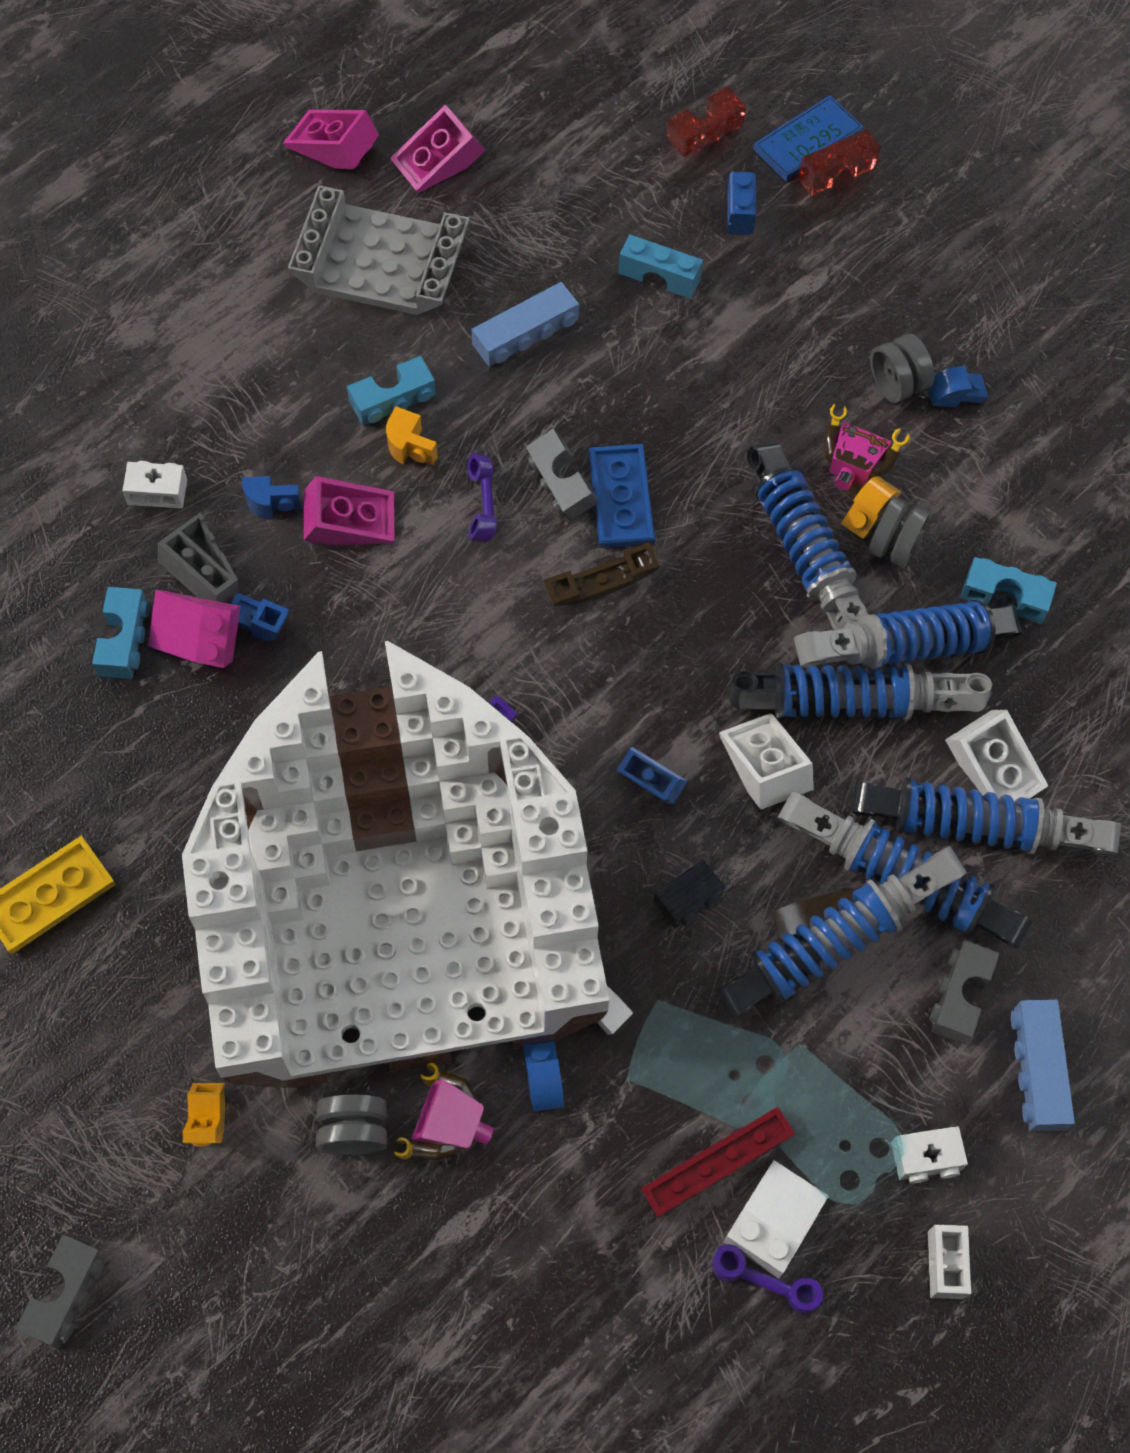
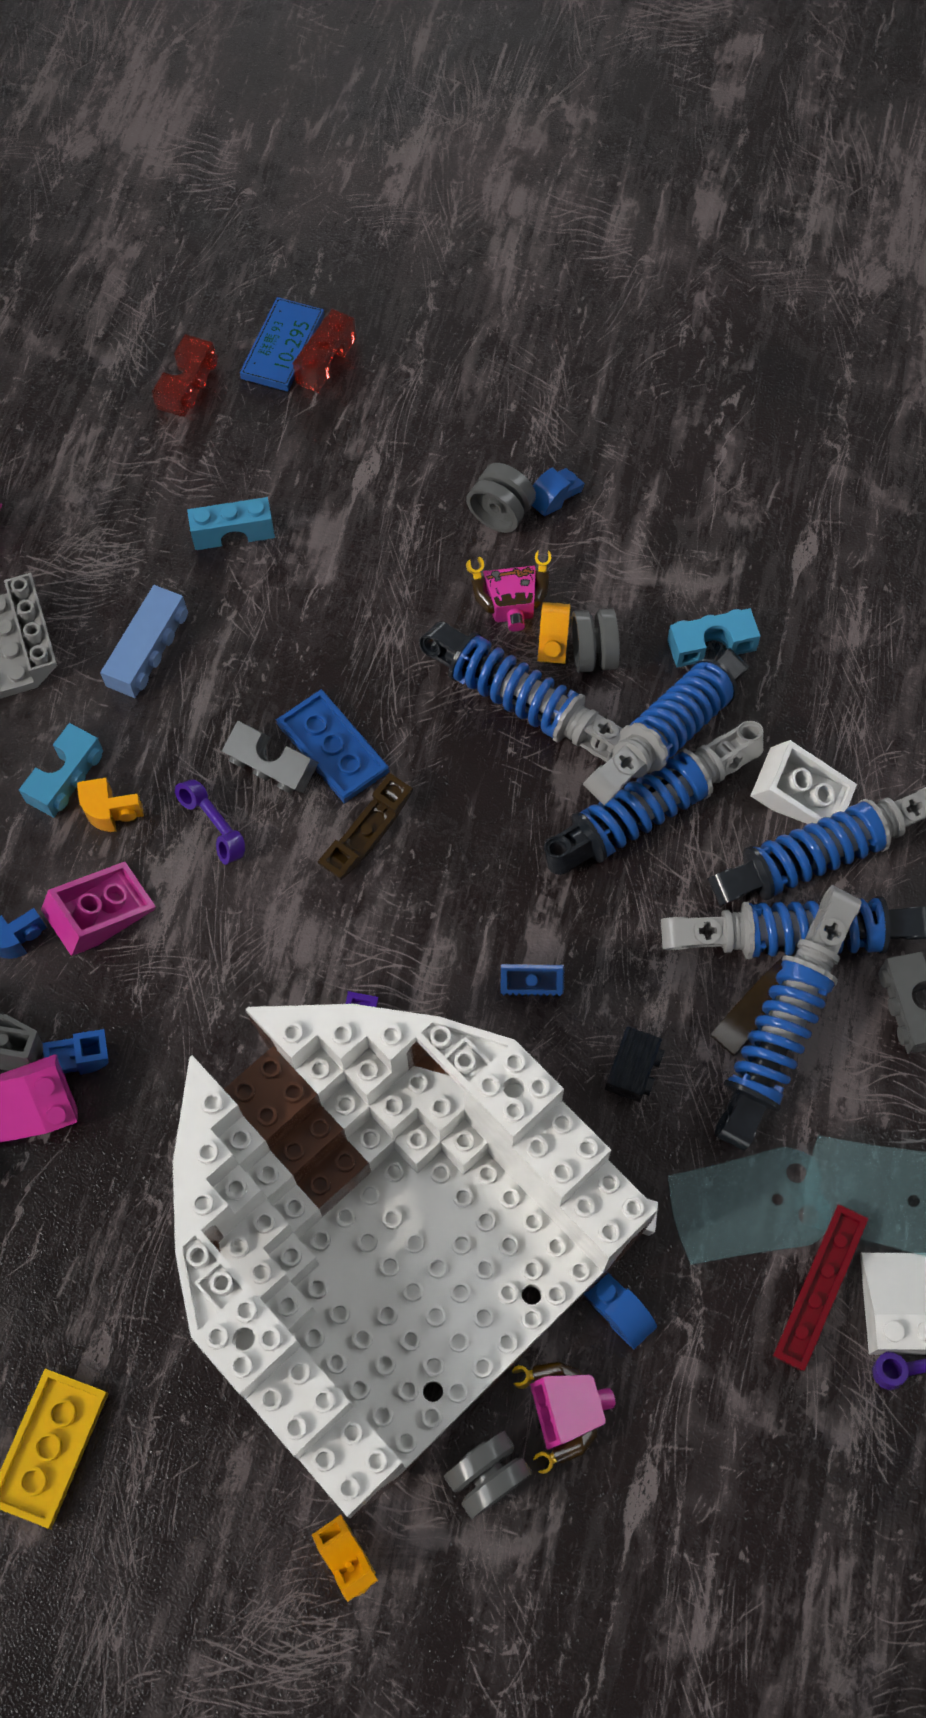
camera: 30 degrees left, 0 degrees up
white slope [719,713,814,809] -> none
blue brick [727,172,756,234] -> none

